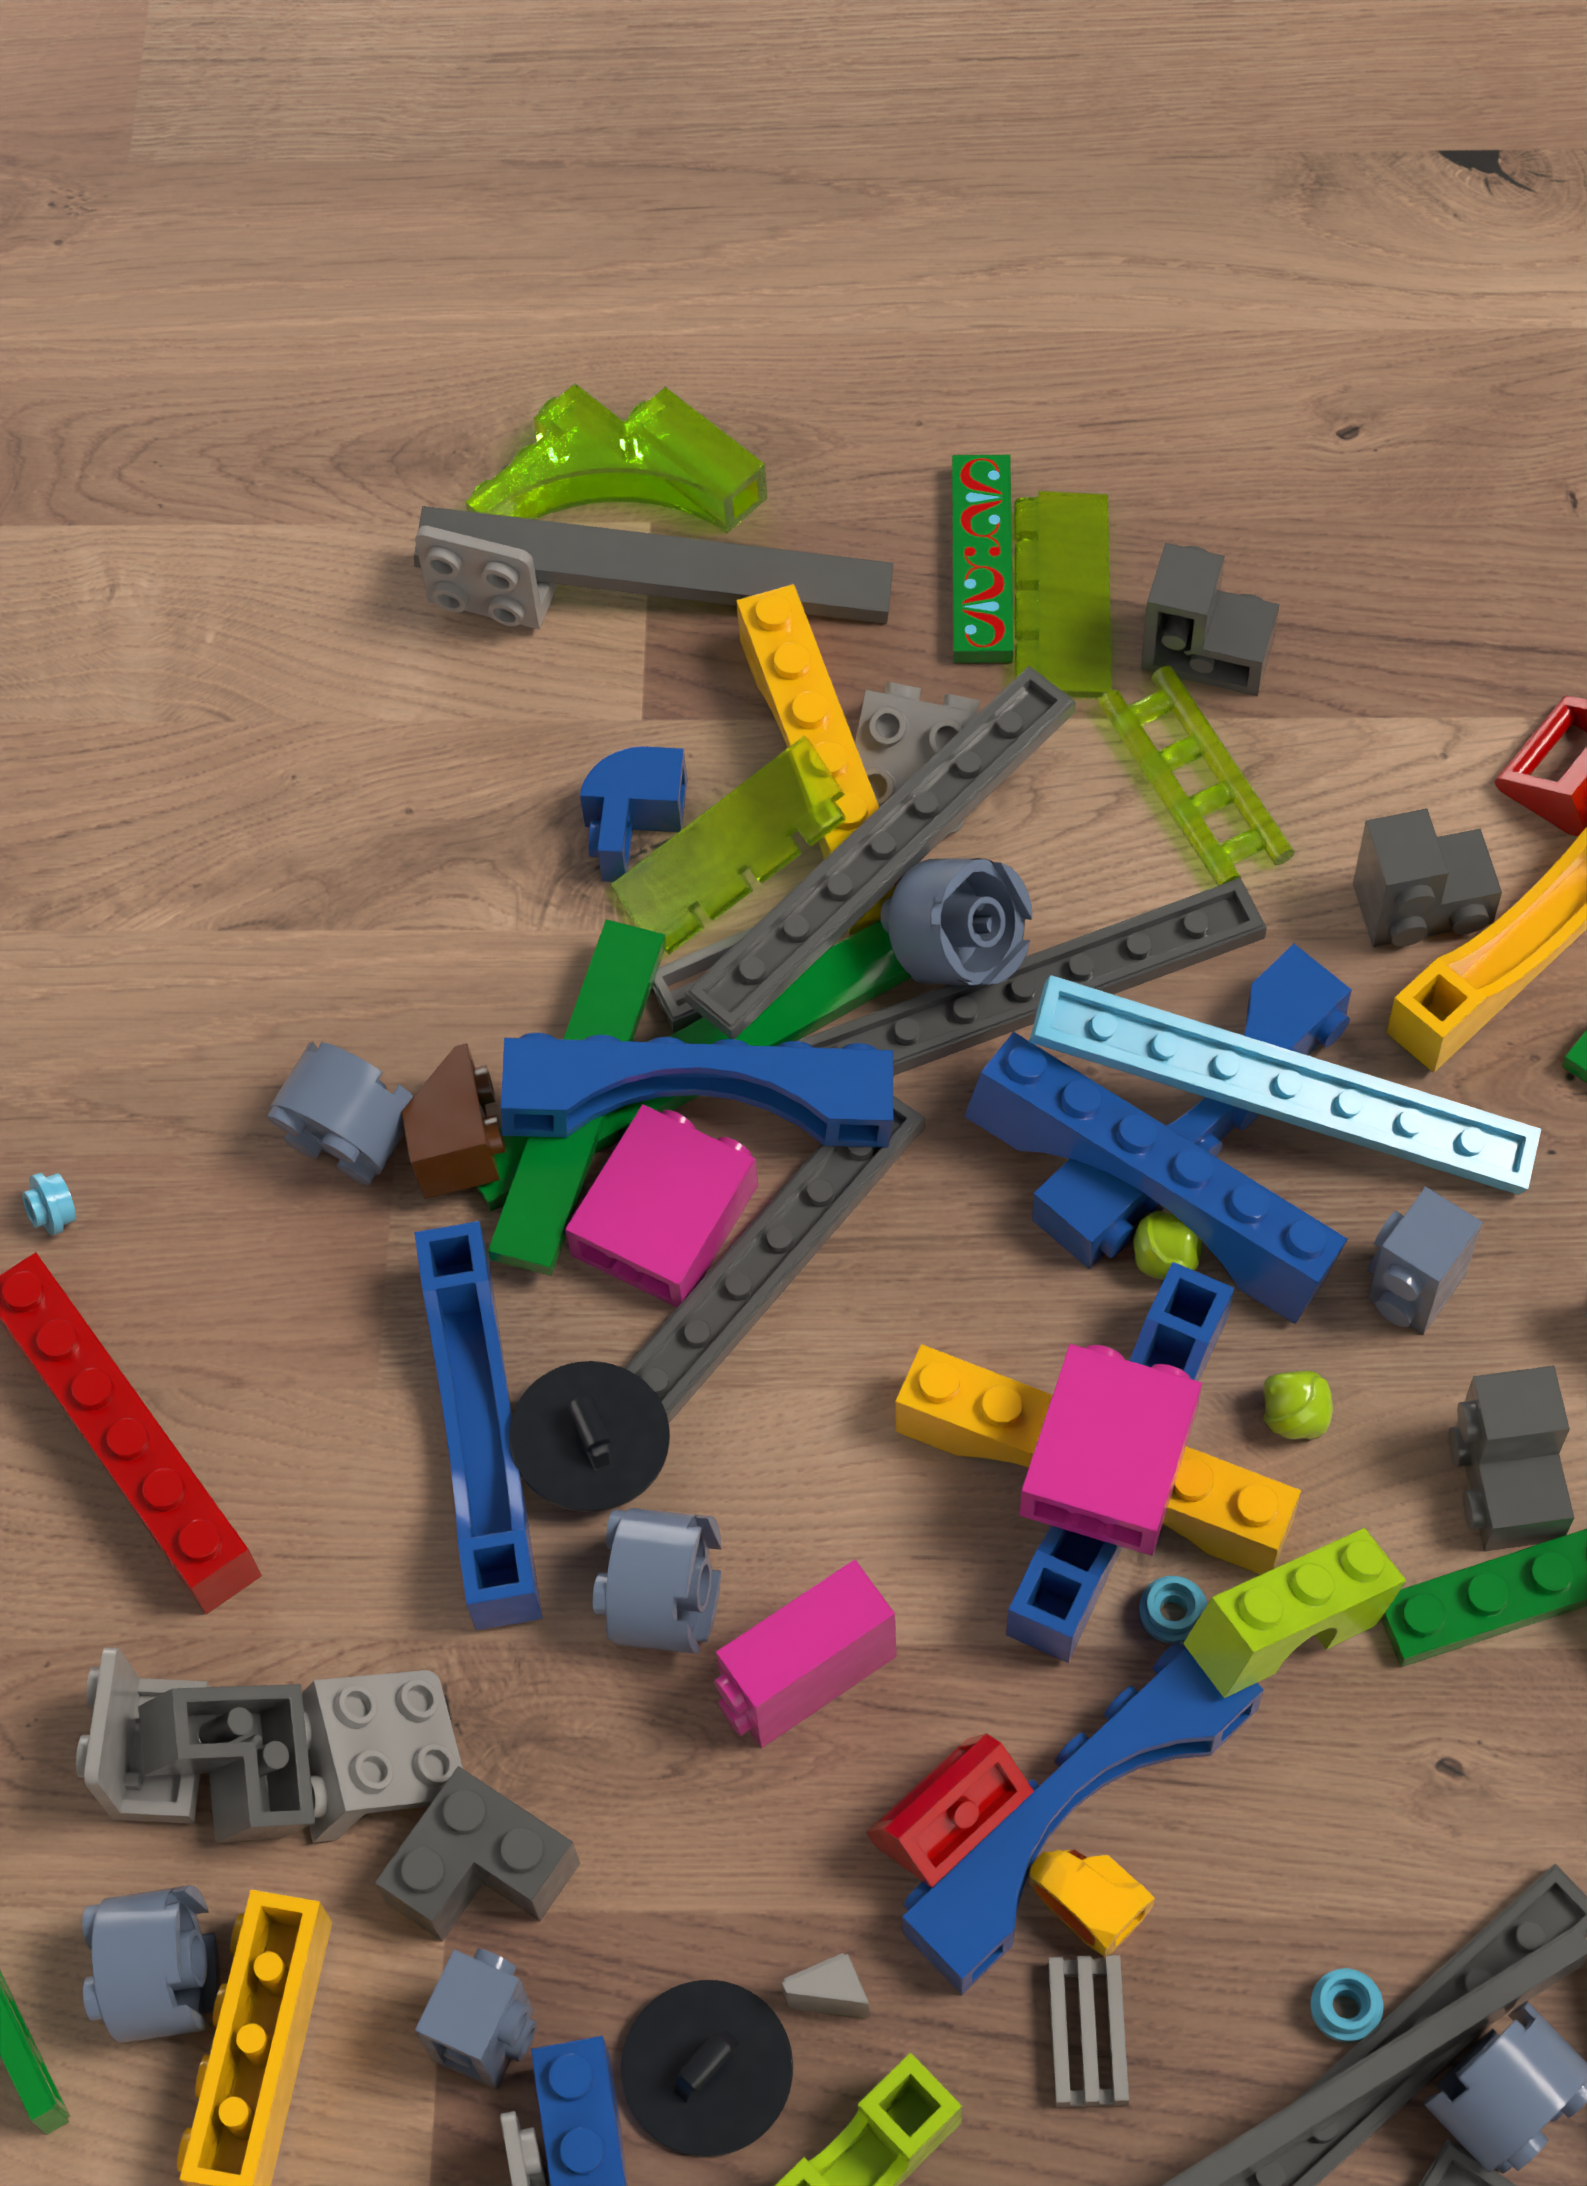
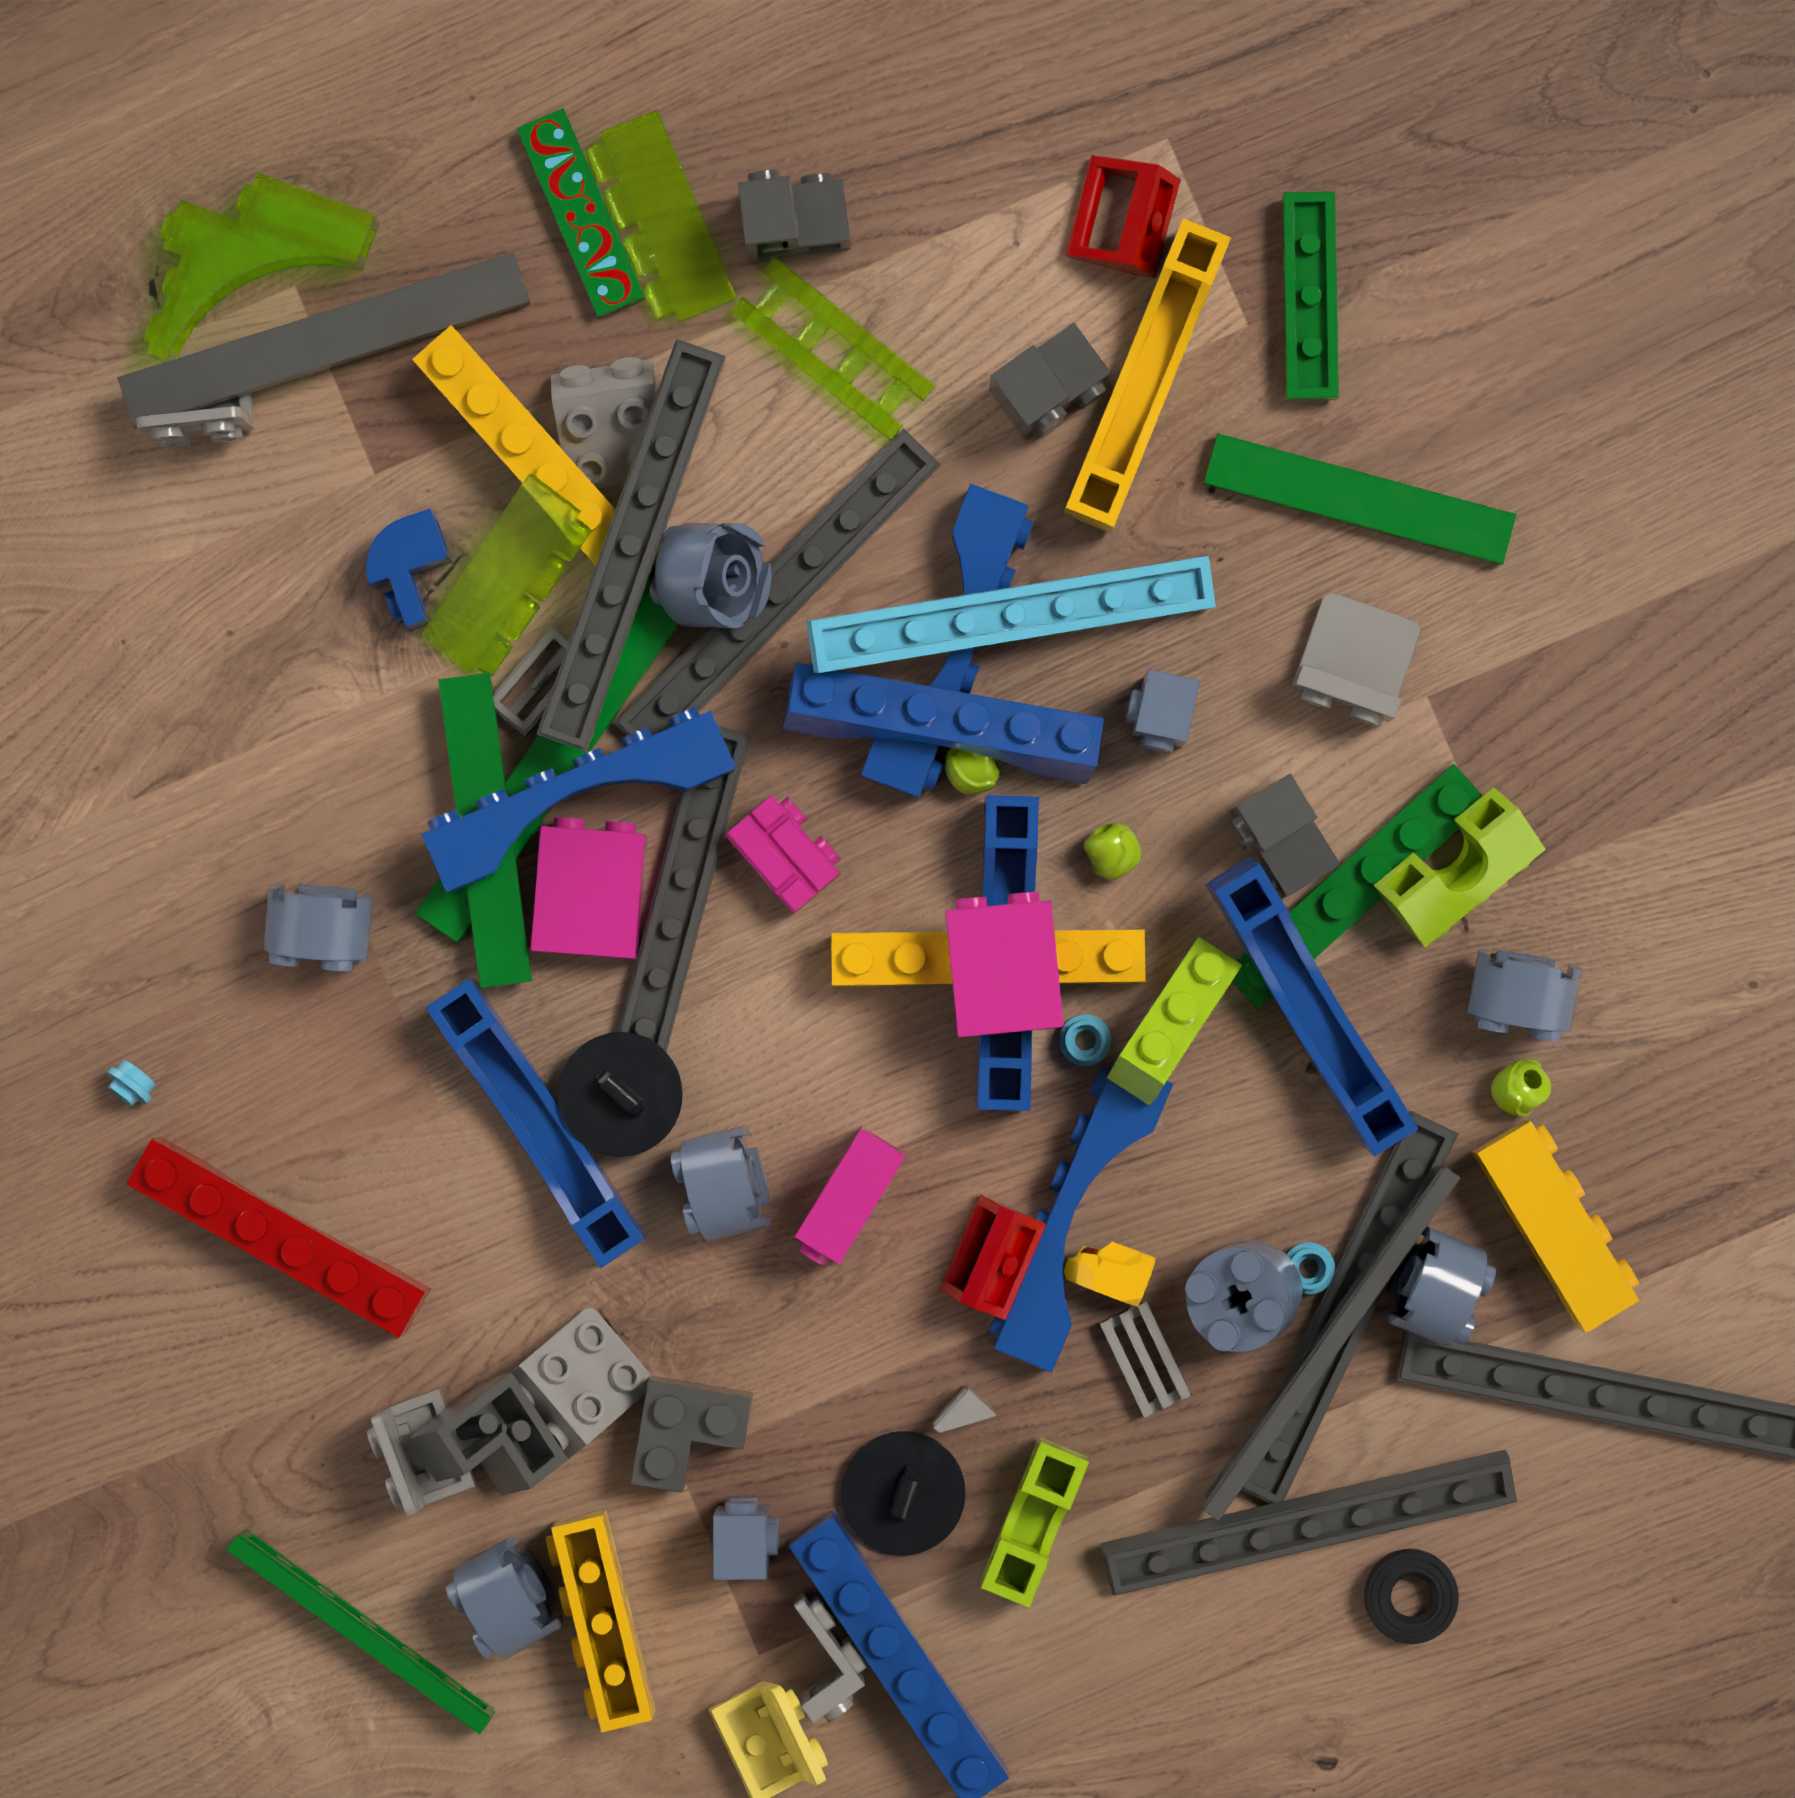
camera: 25 degrees left, 25 degrees up
reddish brown slope [402,1043,506,1199] -> none
none -> dark pink brick [725,795,841,915]
none -> sand blue brick [1185,1239,1303,1352]
none -> blue arch [1205,857,1418,1157]

